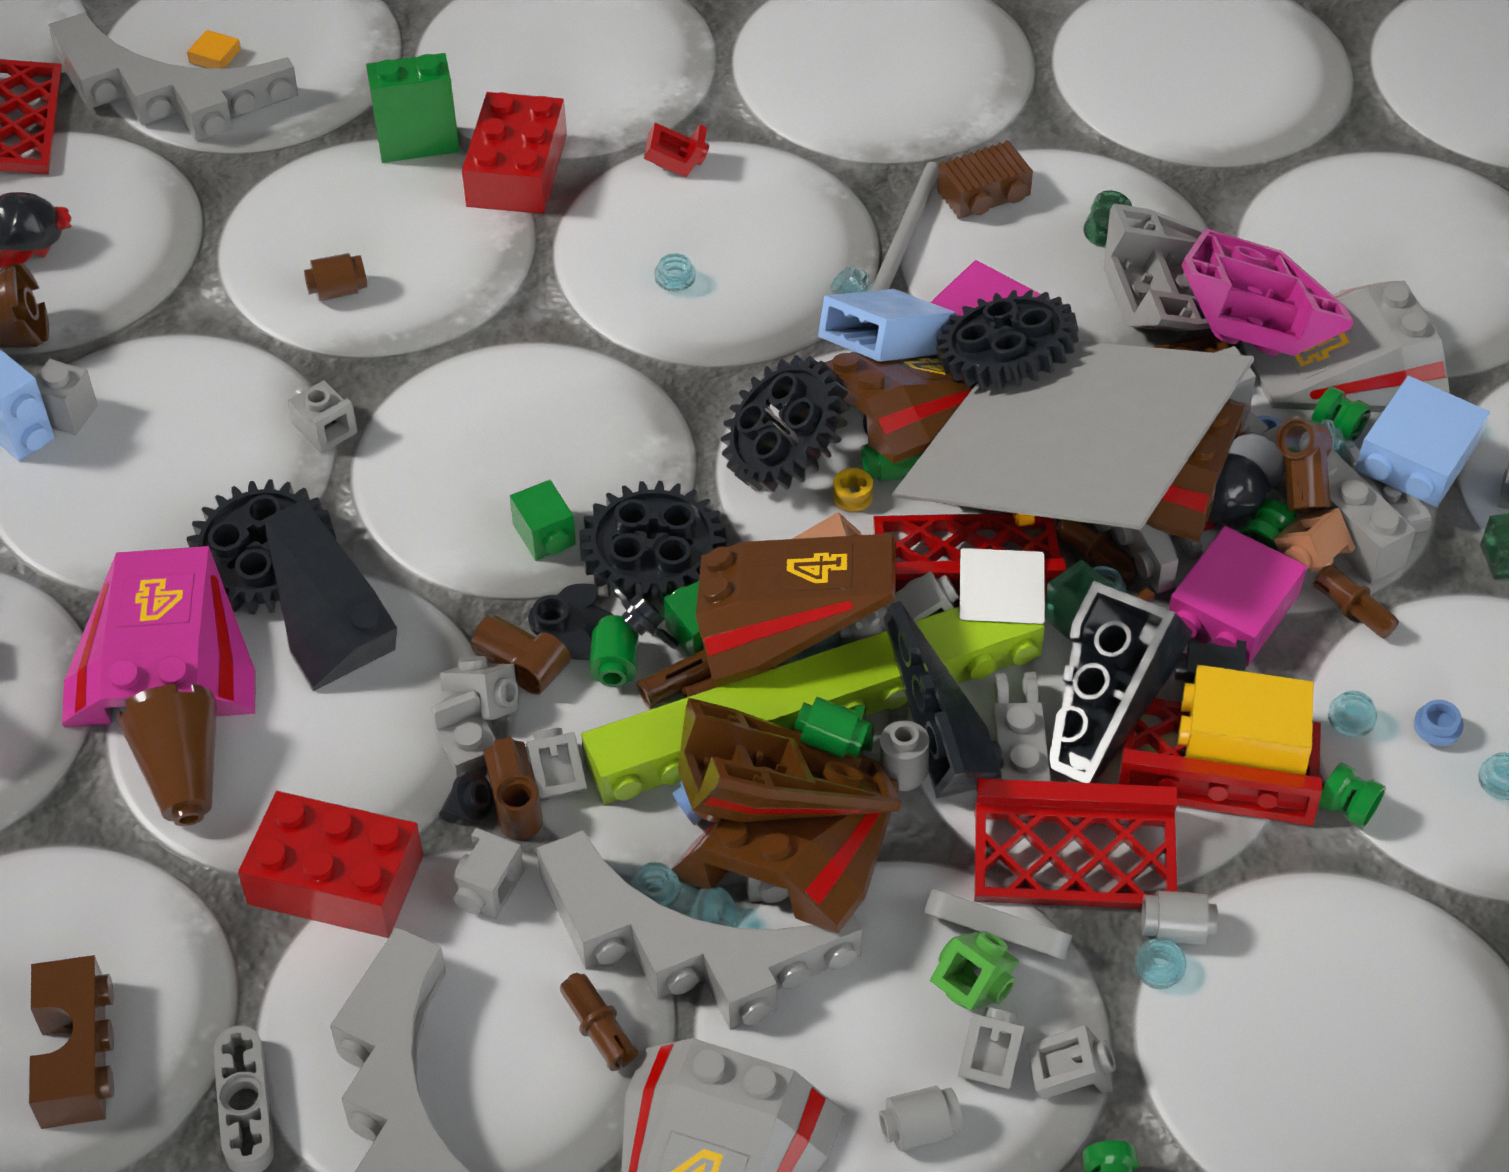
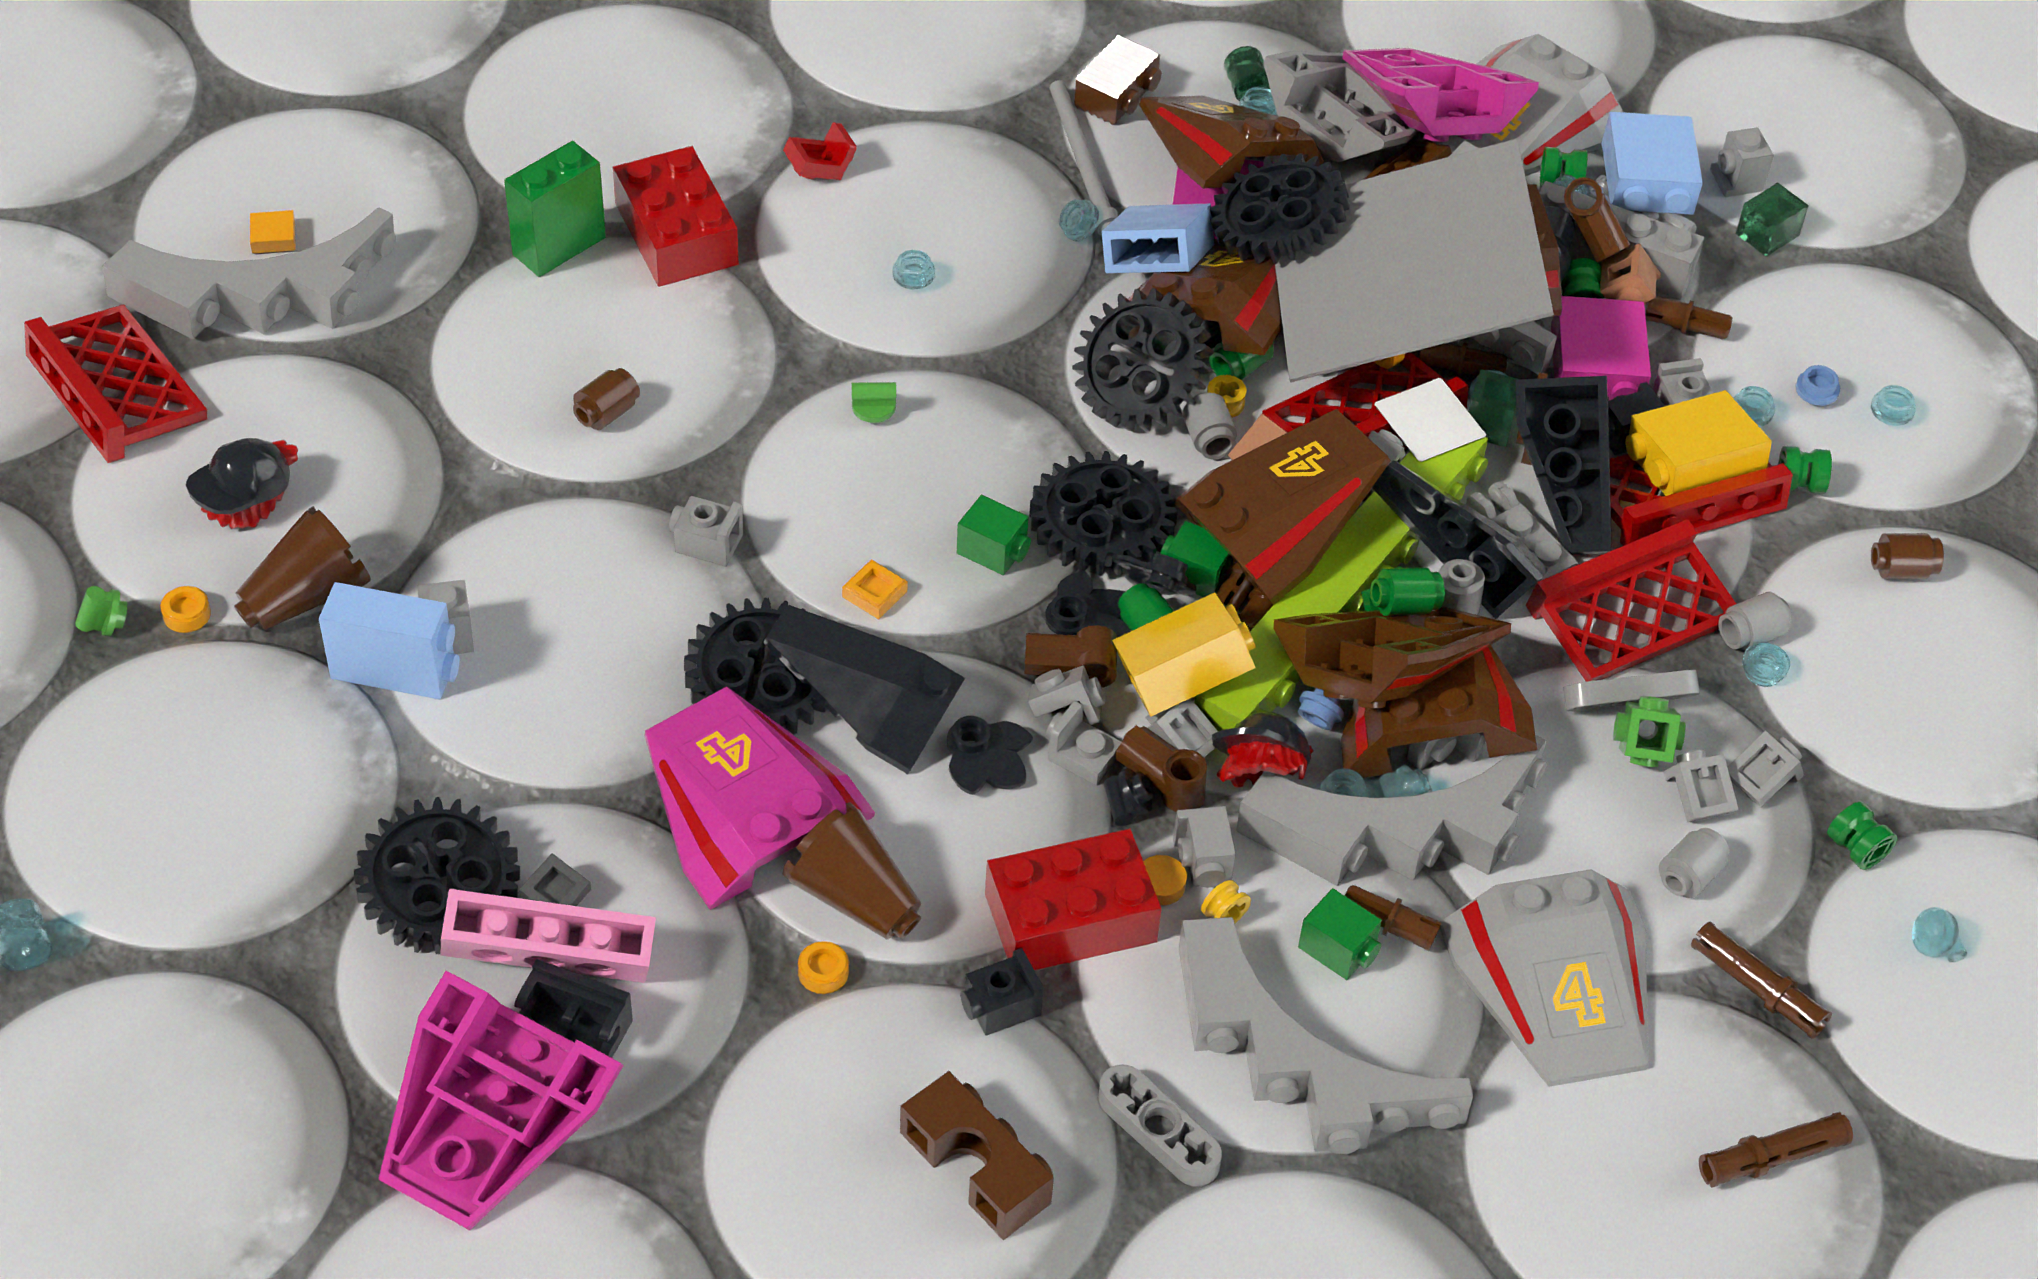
camera: 35 degrees left, 0 degrees up
none -> light orange tile [798,941,849,994]
none -> light orange tile [842,559,908,619]
none -> bright green plate [852,382,896,423]
none -> black plate [947,716,1033,795]
none -> black brick [960,948,1044,1036]
none -> yellow brick [1112,593,1256,717]
none -> reddish brown wedge [1139,96,1325,189]
none -> light orange tile [1143,855,1187,906]
none -> light grey brick [1182,393,1237,459]
none -> yellow bush [1201,880,1251,923]
none -> hair [1212,712,1314,787]
none -> clear light blue plate [1239,87,1278,116]
none -> green brick [1298,888,1382,980]
none -> light grey brick [1653,358,1713,406]
none -> reddish brown brick [1871,533,1944,579]

